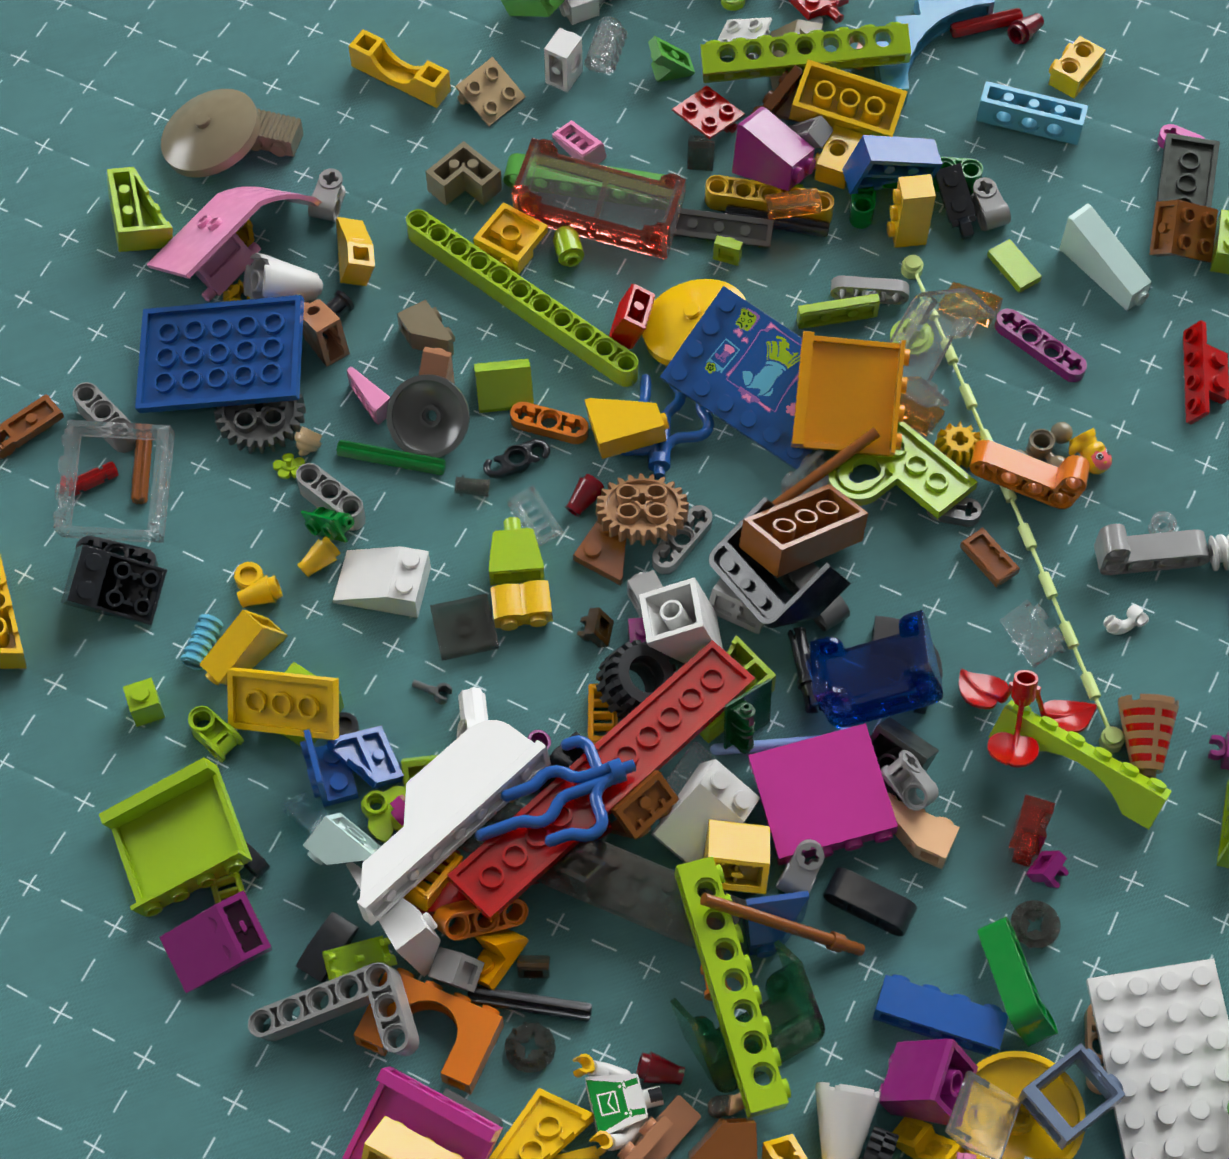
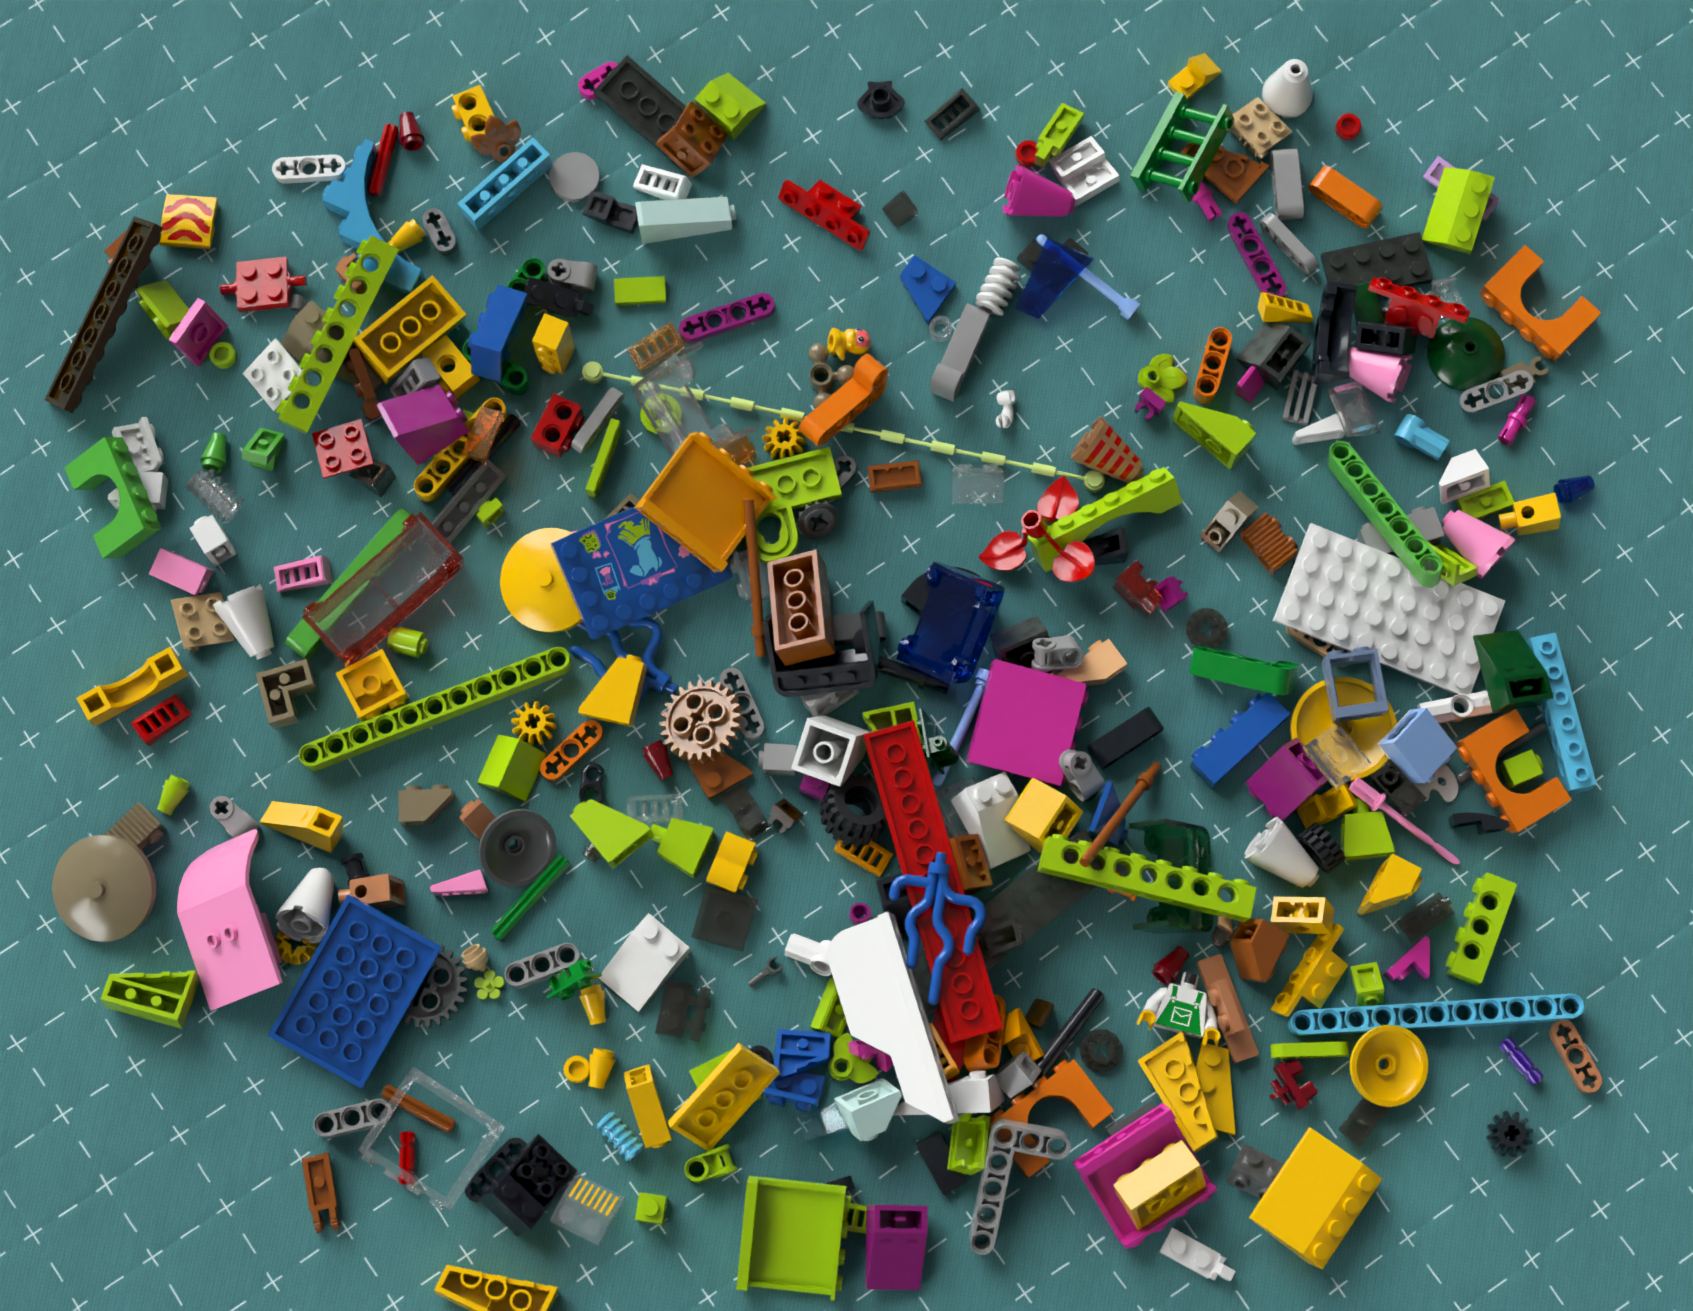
camera: 60 degrees left, 15 degrees up
red brick [609,284,656,349] -> none
none -> red slope [131,694,192,747]
none -> bright pink hinge [149,548,214,595]
none -> lime cone [157,774,190,815]
none -> bright green cone [200,433,227,473]
none -> white cone [213,584,275,660]
none -> yellow cone [388,219,426,254]
none -> flat silver beam [422,208,457,256]
none -> dark orange plate [471,115,521,163]
none -> yellow gear [511,701,556,746]
none -> red brick [531,393,585,458]
none -> light grey tile [549,152,600,203]
none -> clear slope [549,1173,625,1247]
none -> lime slope [570,799,654,869]
none -> black slope [583,191,638,234]
none -> white slope [633,164,692,200]
none -> clear smoke plate [655,980,711,1042]
none -> clear smoke slope [720,783,771,841]
none -> dark grey gear [797,501,839,538]
none -> blue wing [900,255,956,324]
none -> black slope [1082,528,1128,566]
none -> dark tan slope [1200,490,1259,552]
none -> dark orange brick [1239,512,1298,576]

